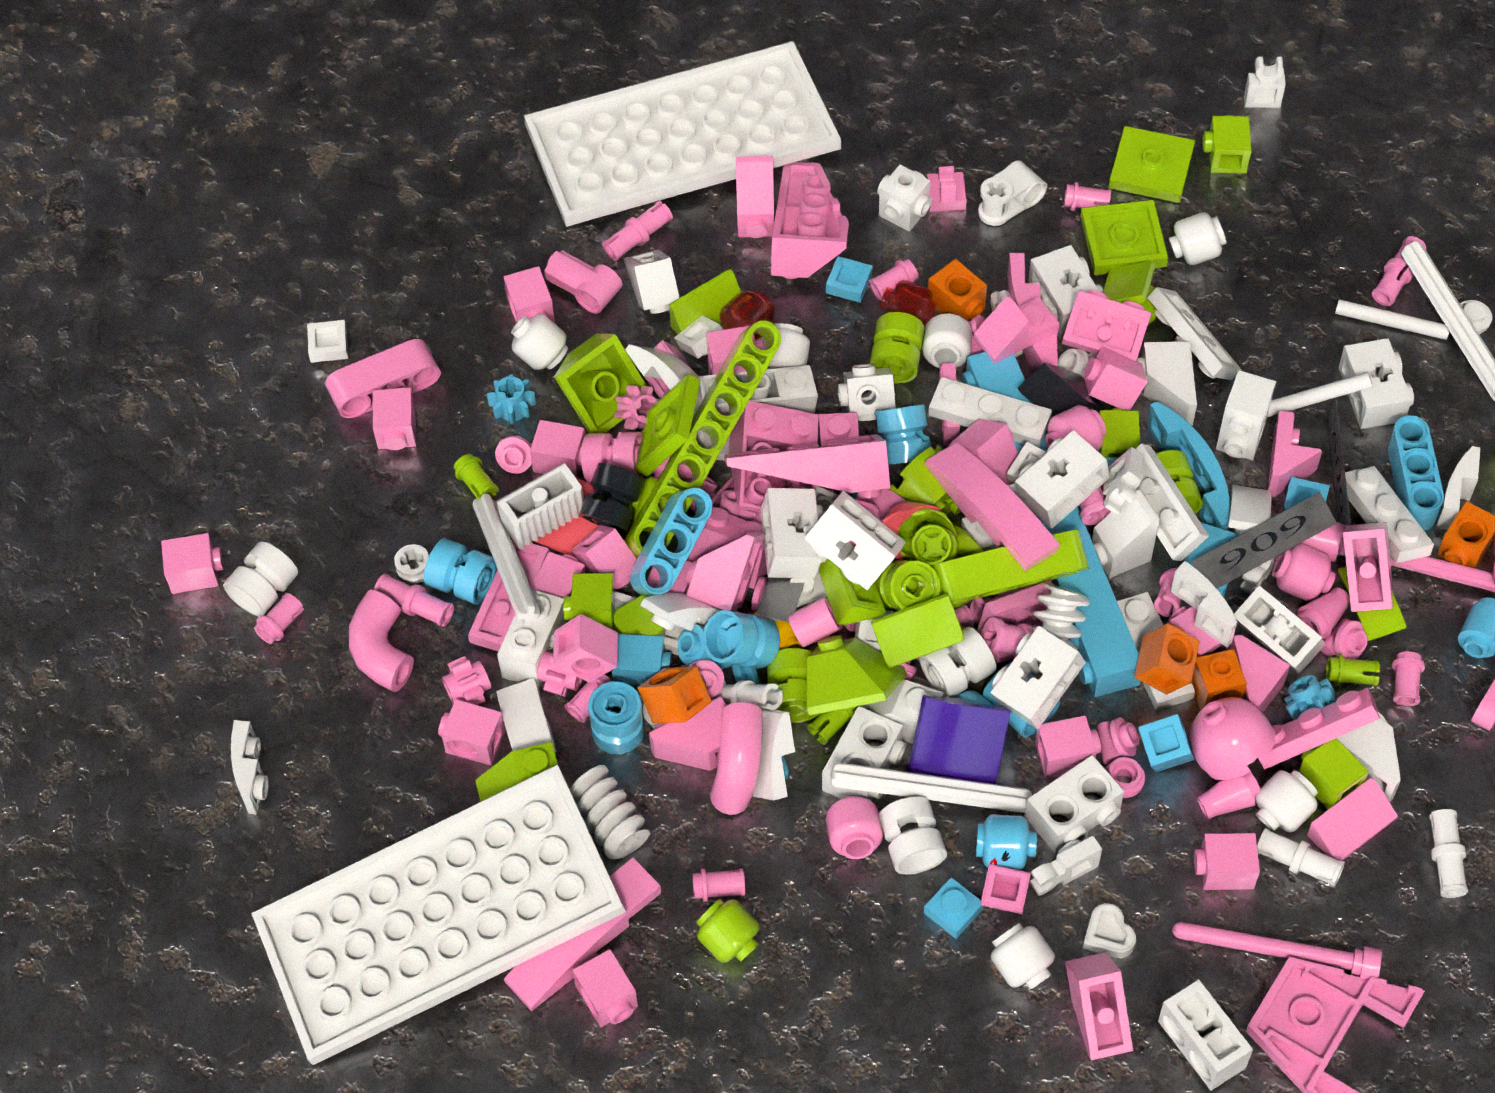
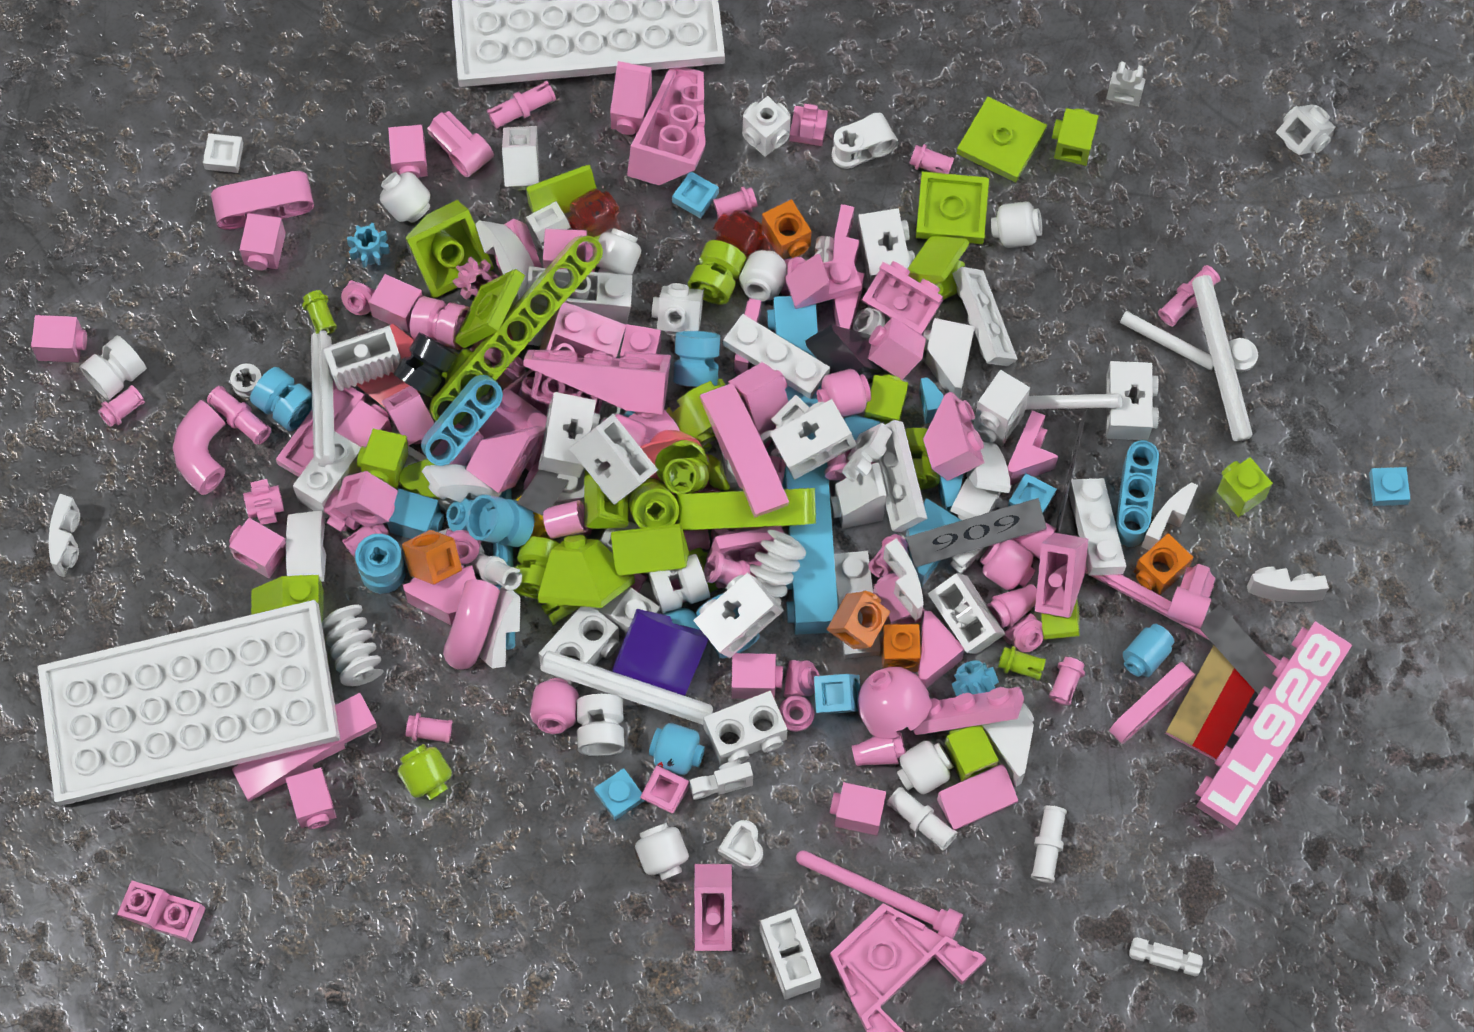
camera: 10 degrees right, 10 degrees up
none -> bright pink slope [923,392,984,481]
none -> white slope [966,442,1011,493]
none -> white brick [1276,105,1335,155]

